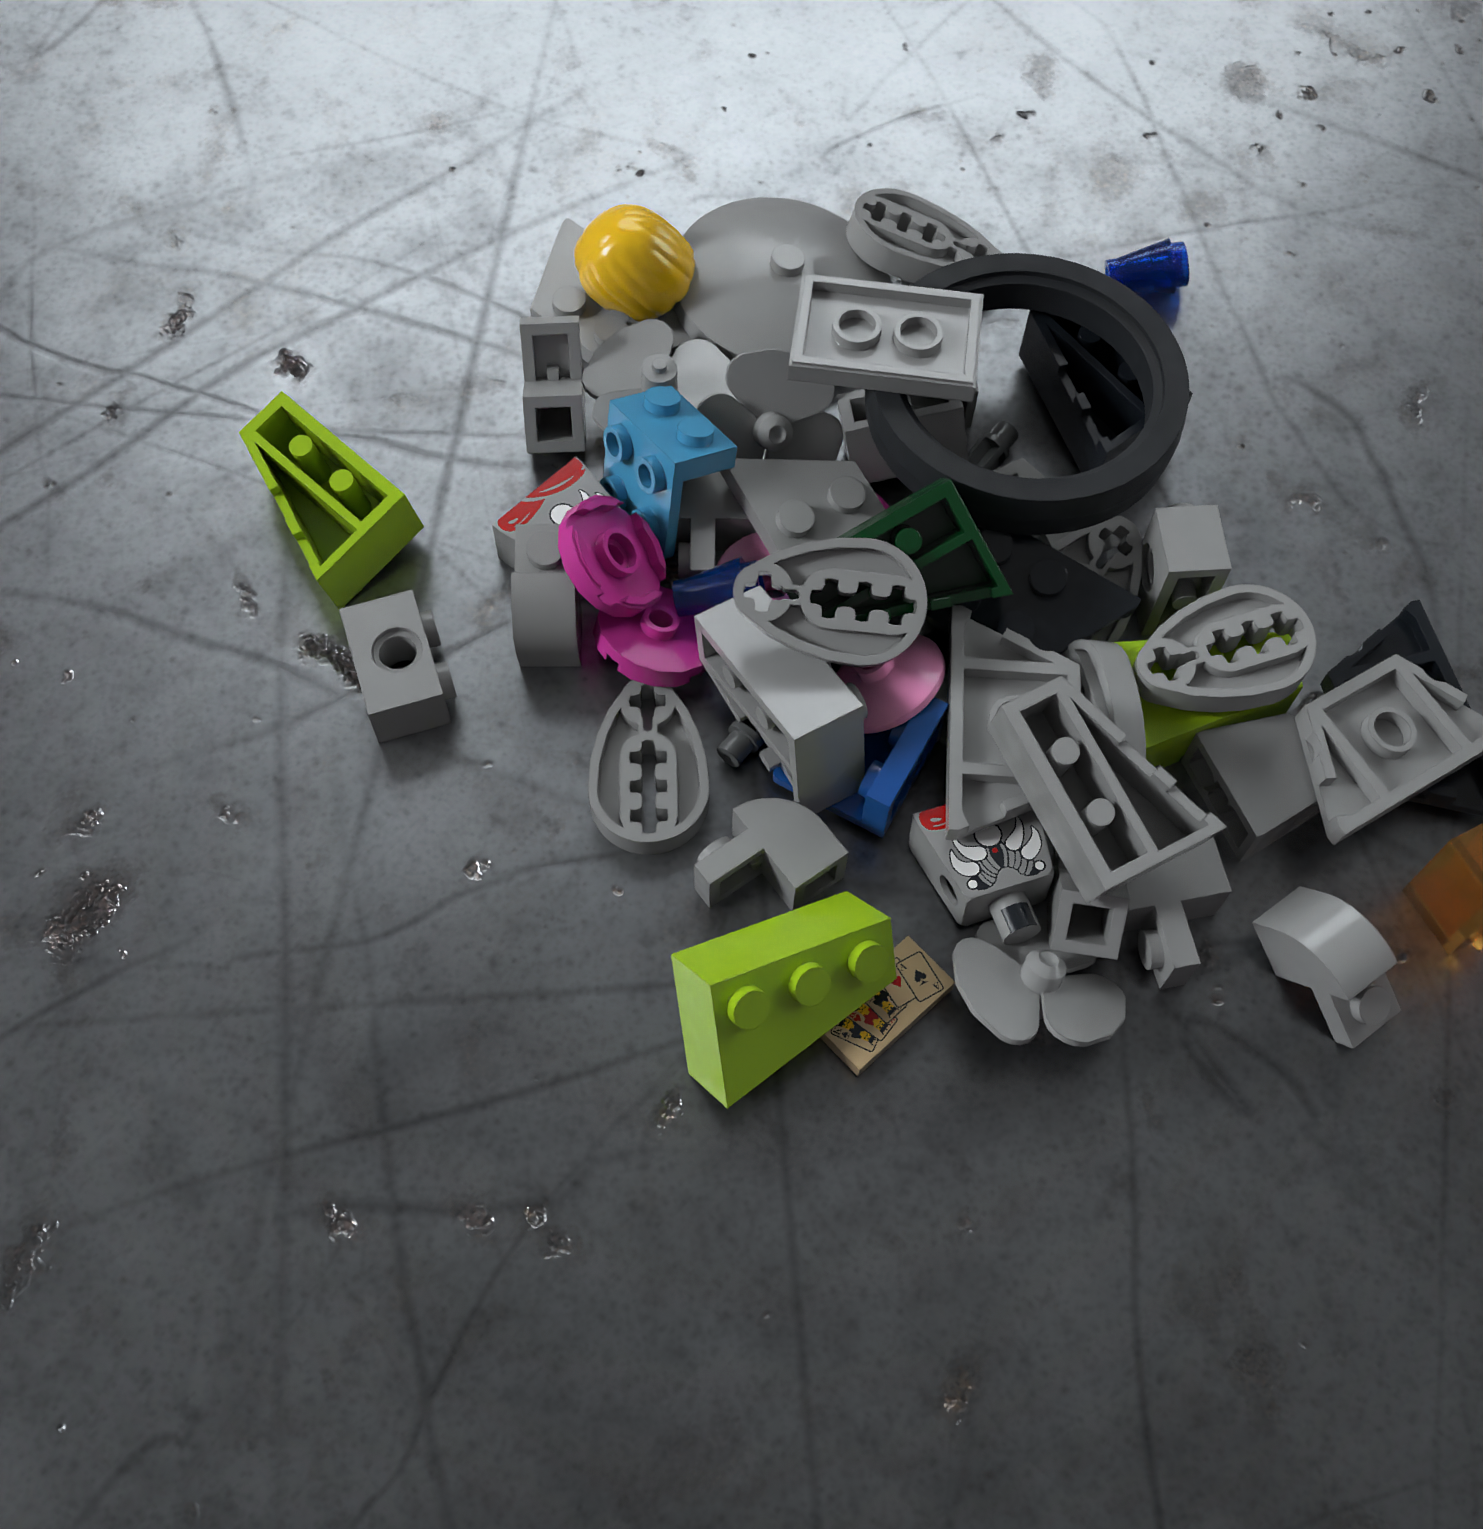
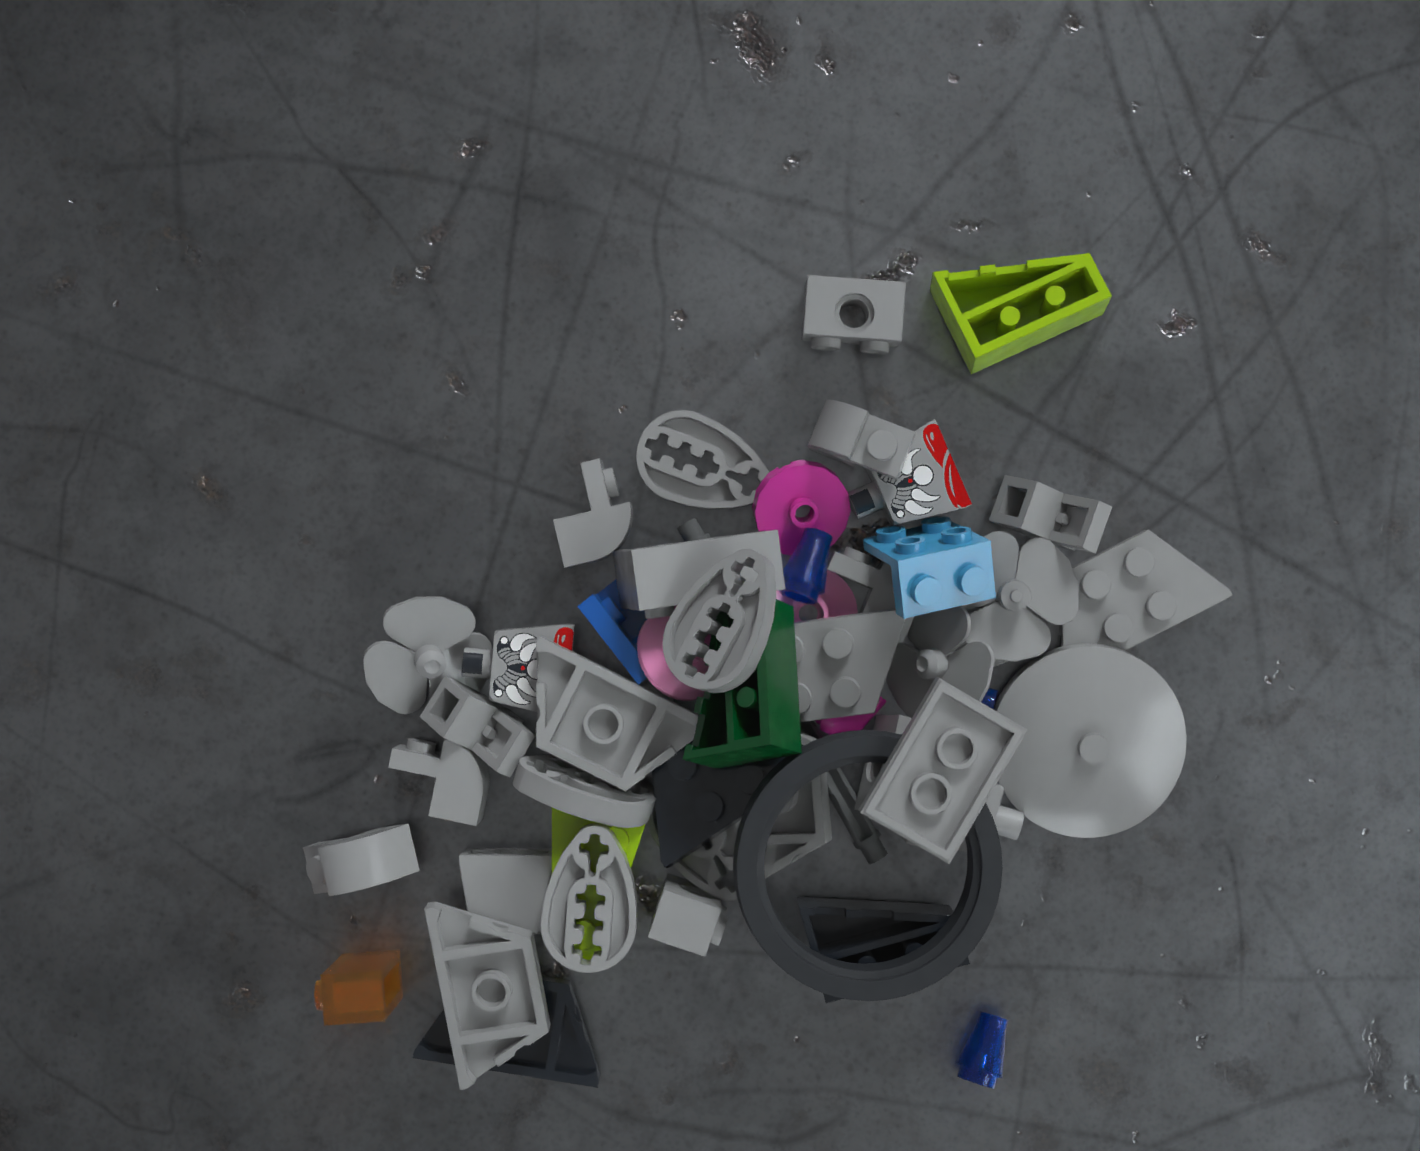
camera: 110 degrees right, 25 degrees up
dark pink plate [558,495,666,617] -> none
yellow piece [574,204,695,321] -> none
lime wedge [671,891,897,1109] -> none
tan tile [820,936,955,1077] -> none
light grey piece [846,188,1002,283] -> none
light grey wedge [987,675,1227,904] -> none

